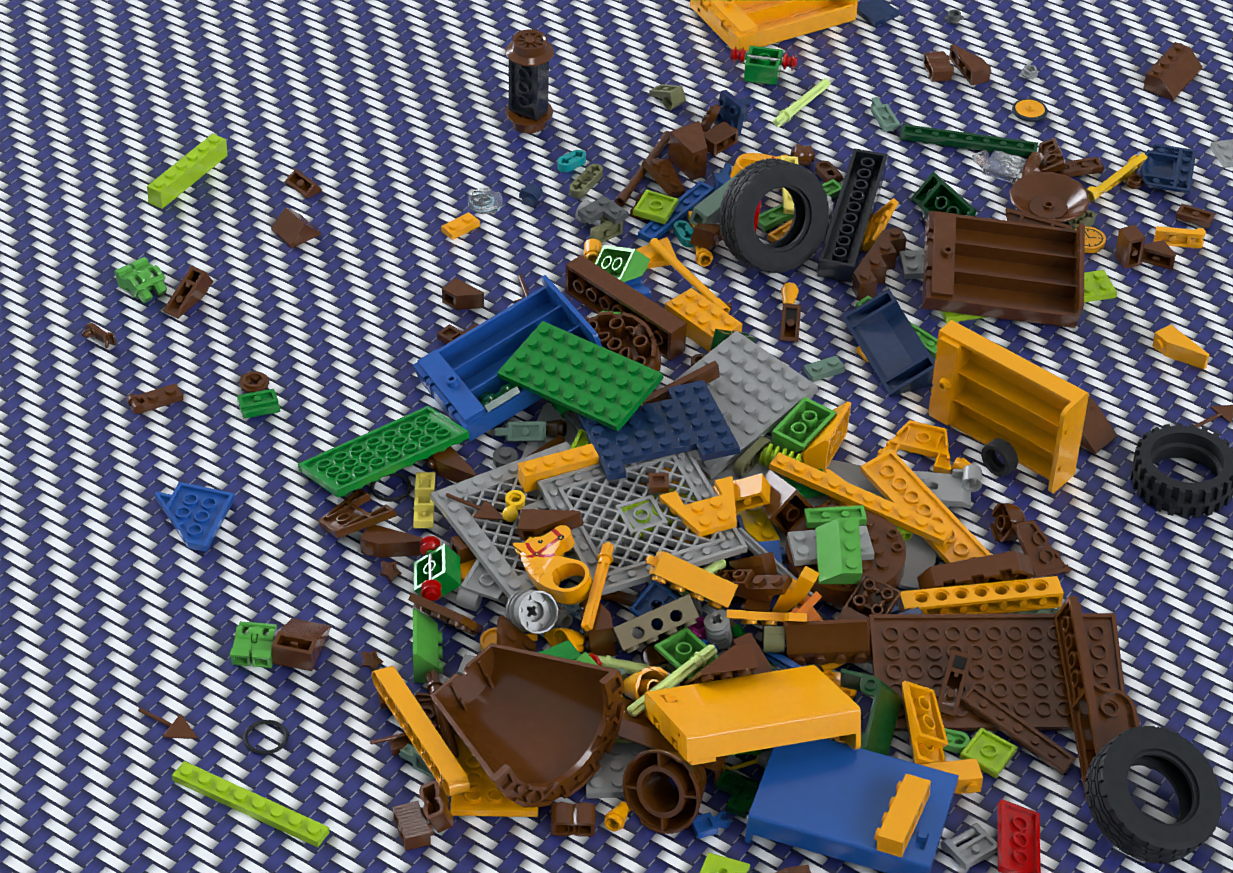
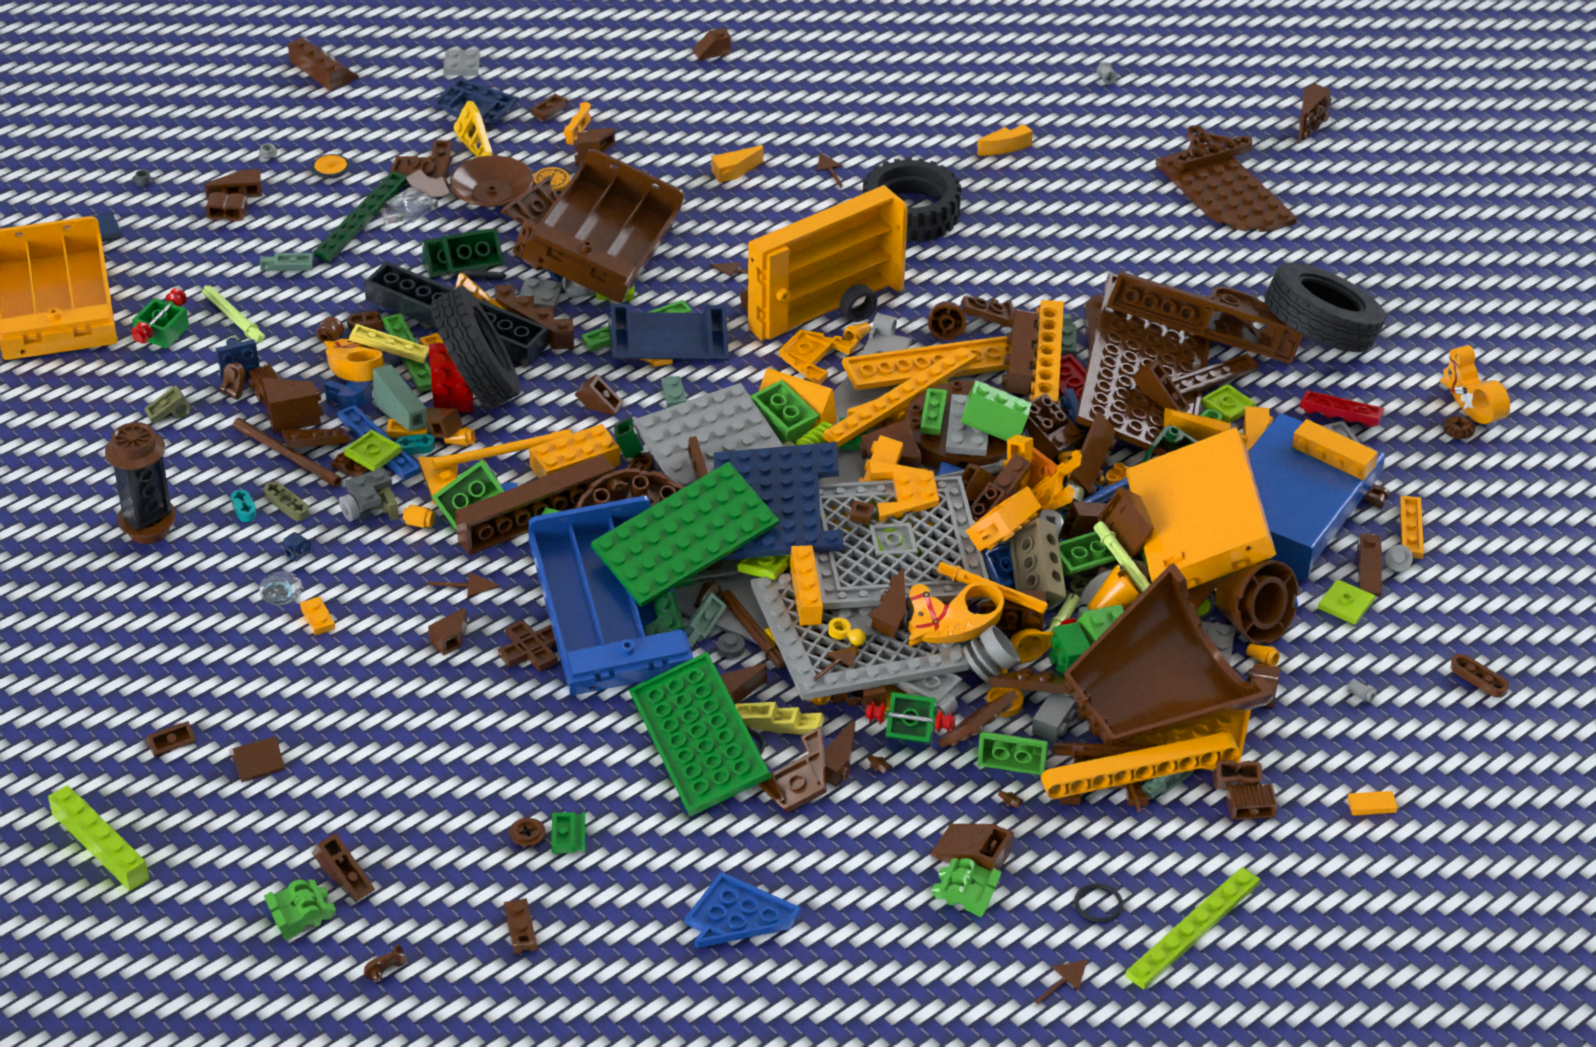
camera: 75 degrees left, 0 degrees up
light orange cone [781,282,799,304] -> none

